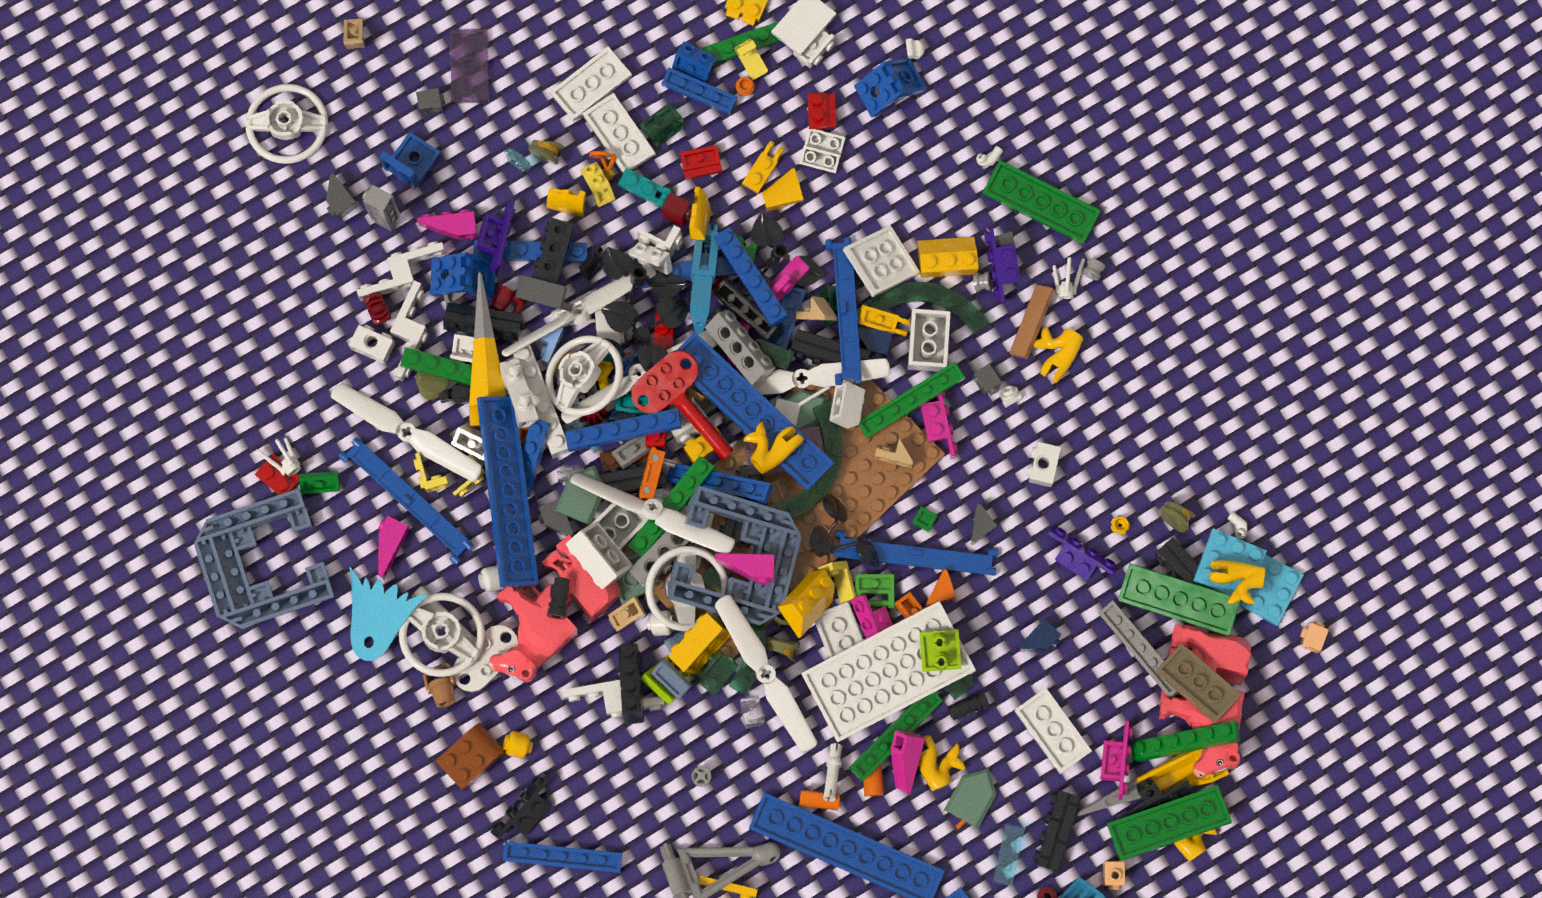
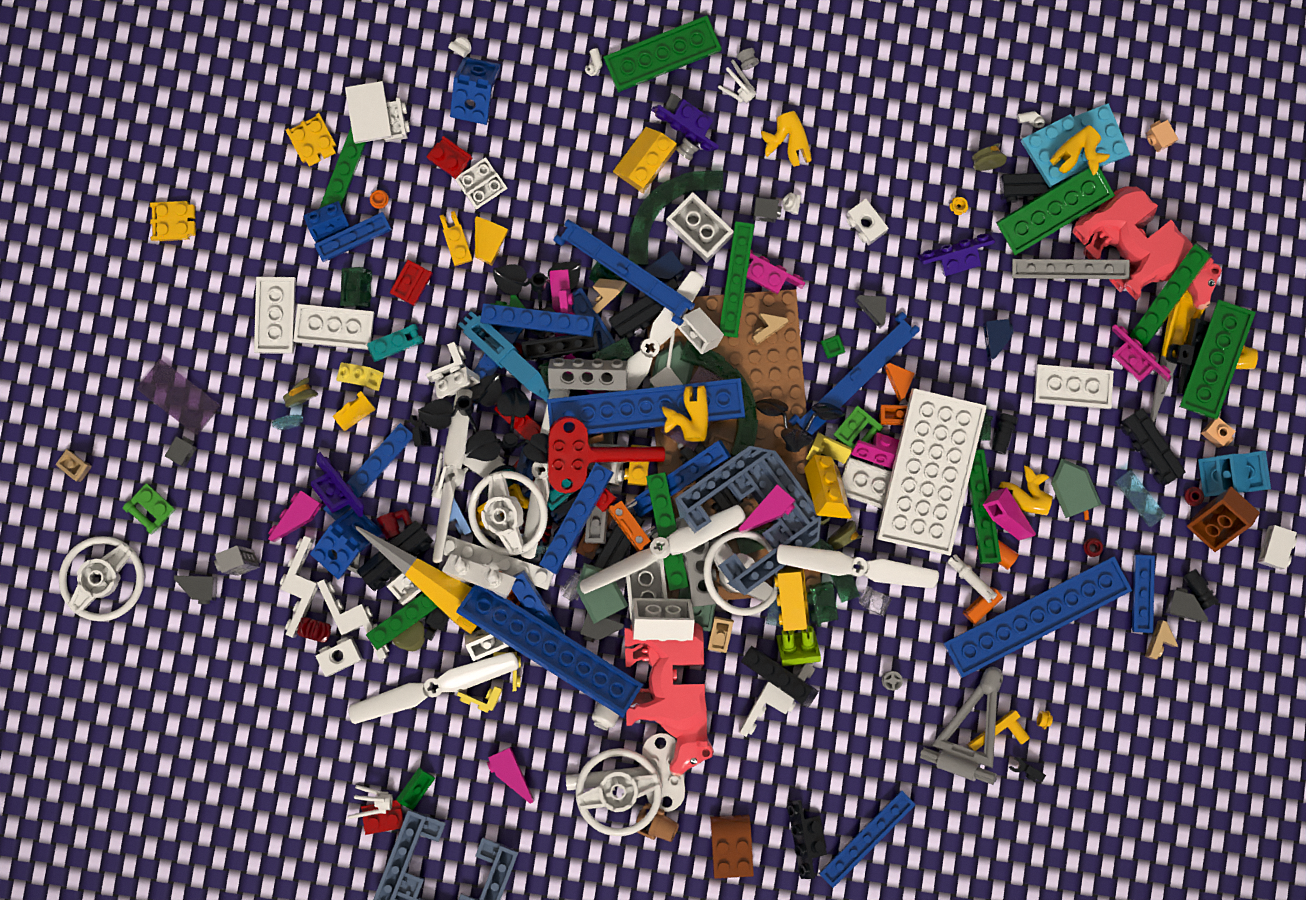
camera: 55 degrees left, 5 degrees up
blue piece [338,437,475,566] -> none
medium azure piece [349,567,427,661] -> none
blue bracket [379,132,441,190] -> none
yellow head [503,731,533,759] -> none
dark grey panel [515,275,573,311] -> none
black brick [532,218,575,284] -> none
black axle [547,577,570,620] -> none
orange piece [589,151,616,181] -> none
white head [647,610,676,636] -> none
sand blue tile [651,658,692,700] -> none
dark red brick [662,192,692,227] -> none
yellow slope [689,186,711,240] -> none
light yellow bracket [734,39,768,80] -> none
white plate [843,225,920,297] -> none
yellow hinge [858,305,911,336] -> none
lime plate [919,629,962,672] -> none
medium nougat tile [1009,285,1055,359] -> none
dark tan plate [1155,643,1242,724] -> none
none -> bright green plate [122,483,176,535]
none -> dark red plate [1083,538,1103,557]

